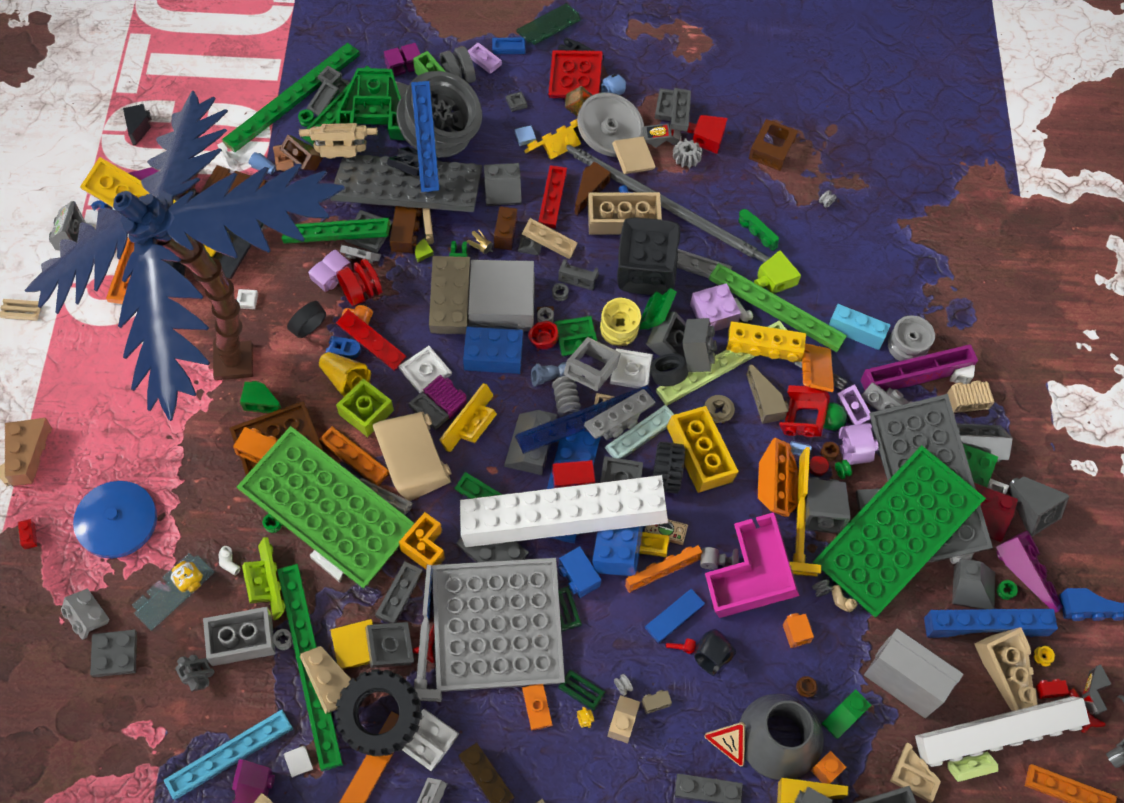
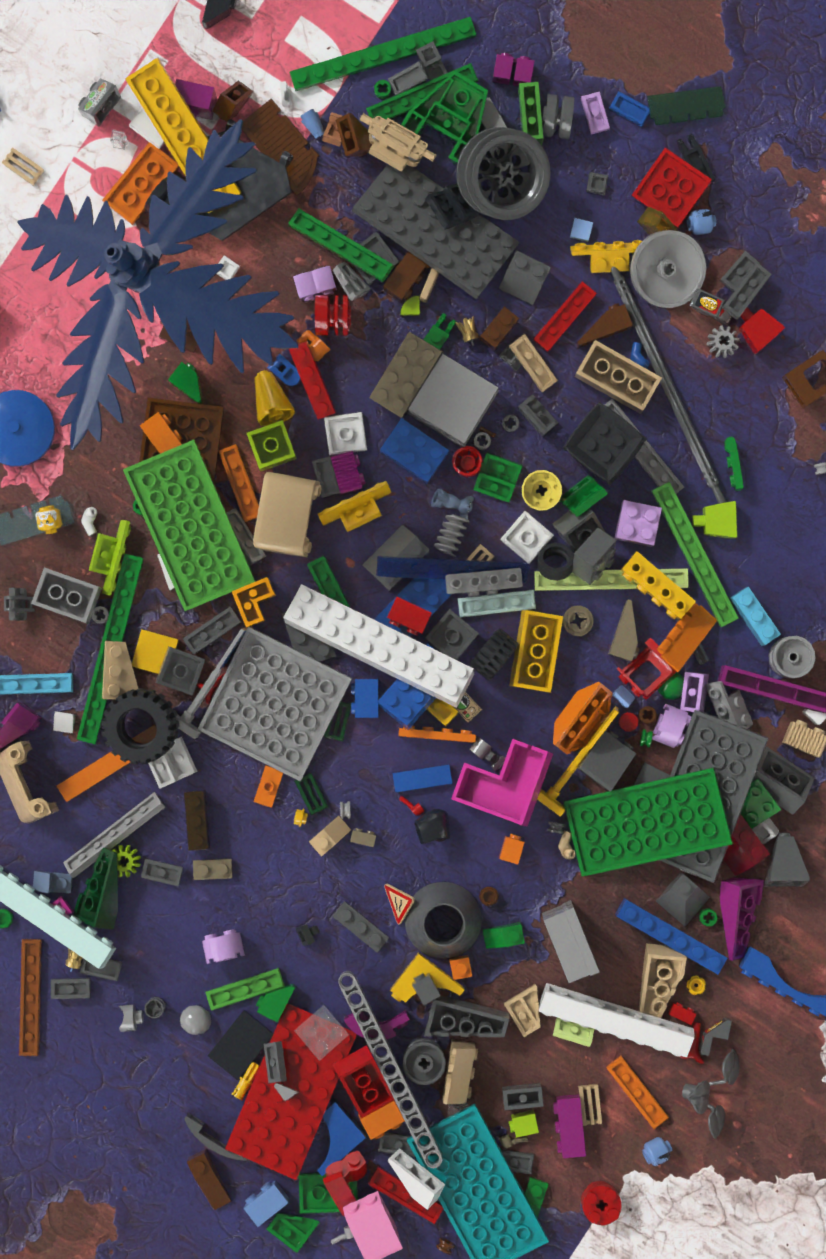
camera: 30 degrees right, 25 degrees up
blue plate [411,81,440,193] -> none
light grey window [563,337,621,391] -> none
tan tile [612,136,656,174] -> none
white arm [734,298,753,322] -> none

